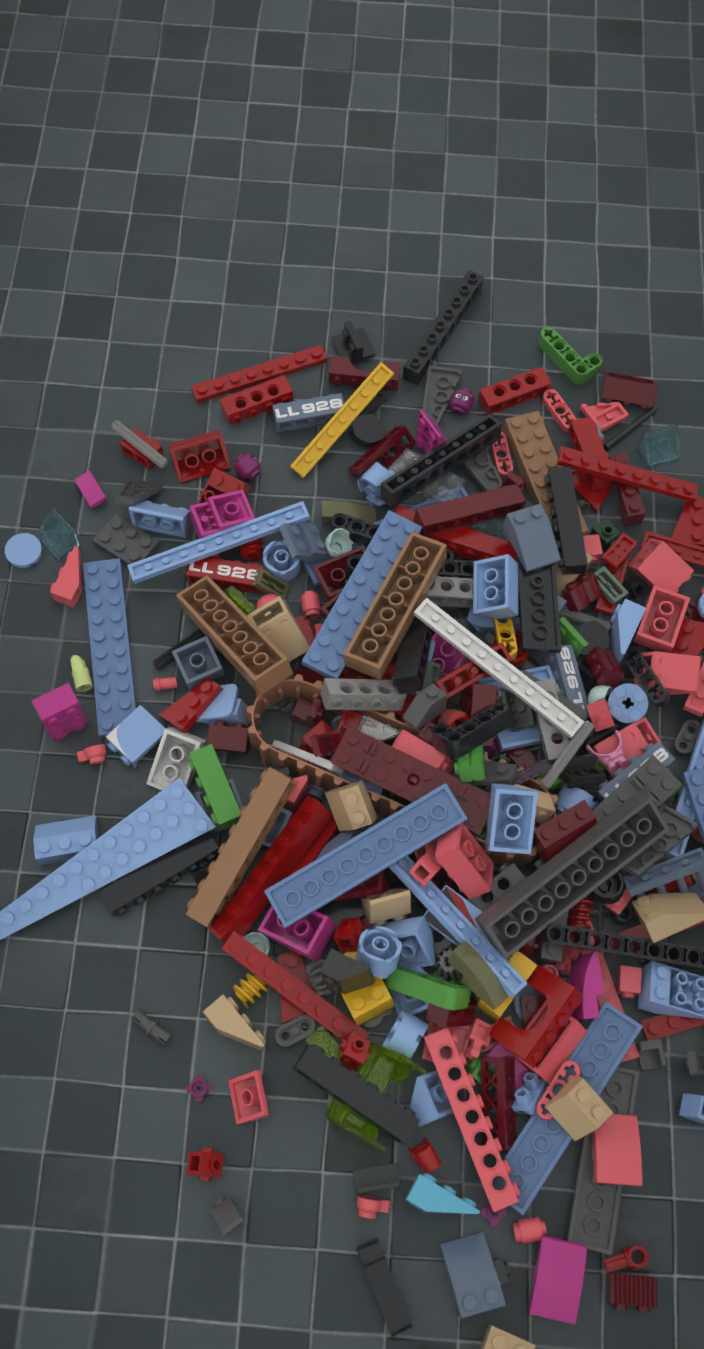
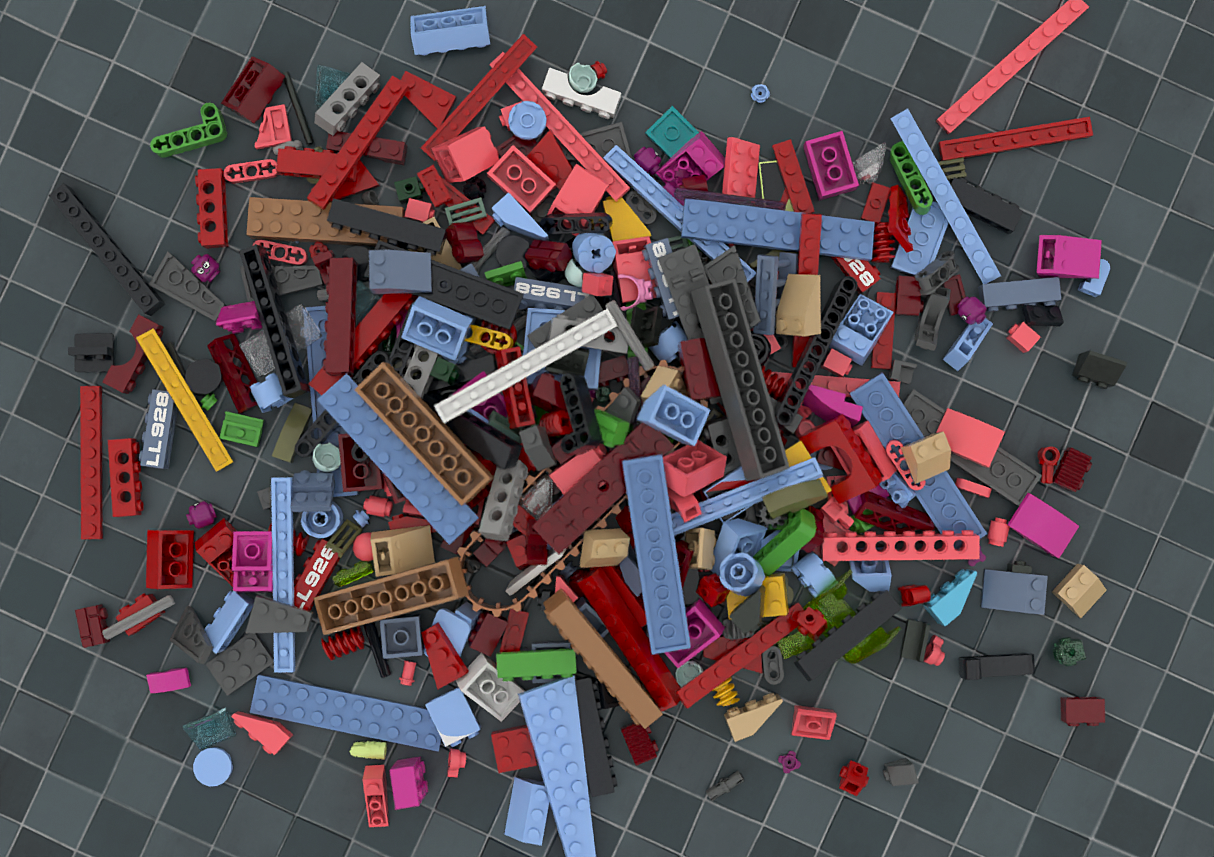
camera: 65 degrees left, 20 degrees up
none -> dark red brick [75,604,110,648]
none -> bright green plate [200,393,218,411]
none -> bright green plate [220,411,265,447]
none -> dark grey wing [245,595,313,634]
none -> light grey brick [314,62,380,136]
none -> red piece [321,626,365,660]
none -> light blue plate [353,510,370,527]
none -> coral slope [363,765,389,827]
none -> dark green brick [430,357,460,386]
none -> red brick [491,725,538,773]
none -> red plate [496,608,530,665]
none -> yellow slope [603,196,651,242]
none -> dark red brick [621,722,659,766]
none -> coral beam [955,478,992,498]

